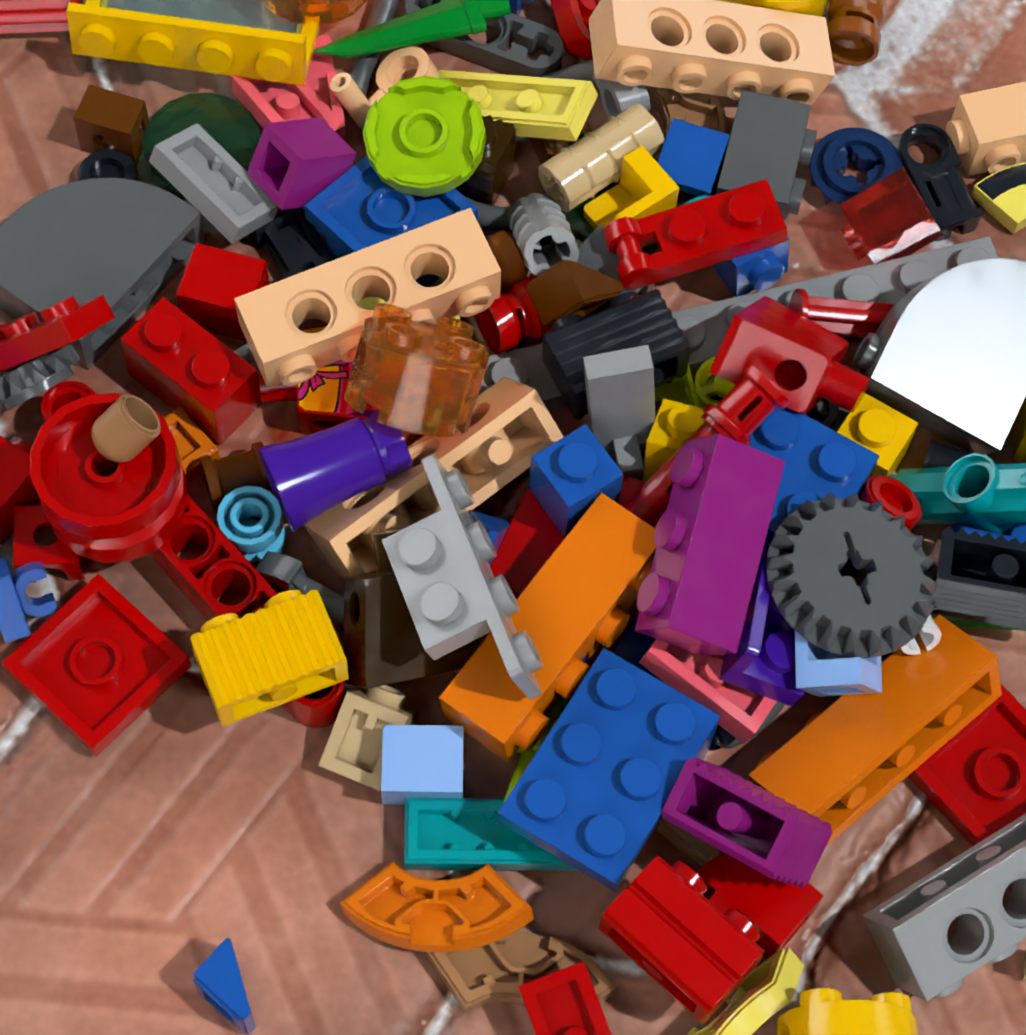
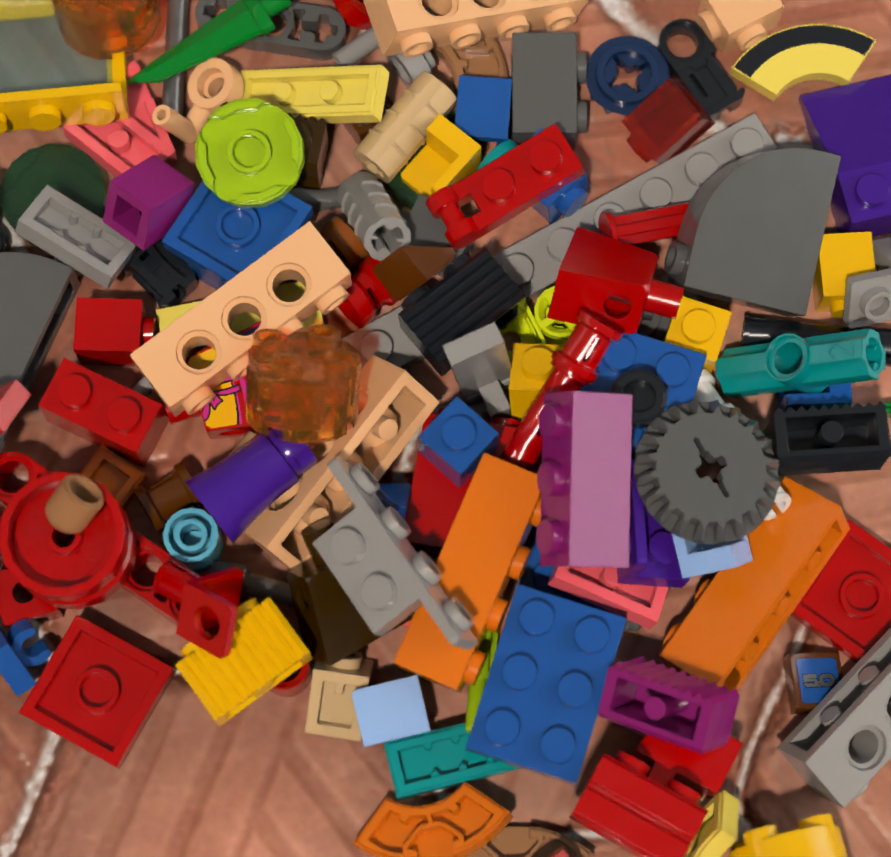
camera: 10 degrees left, 10 degrees up
red tile [858,475,922,531] -> none
none -> red bracket [153,560,244,659]
none -> black tile [610,369,667,429]
none -> slope [783,652,843,715]

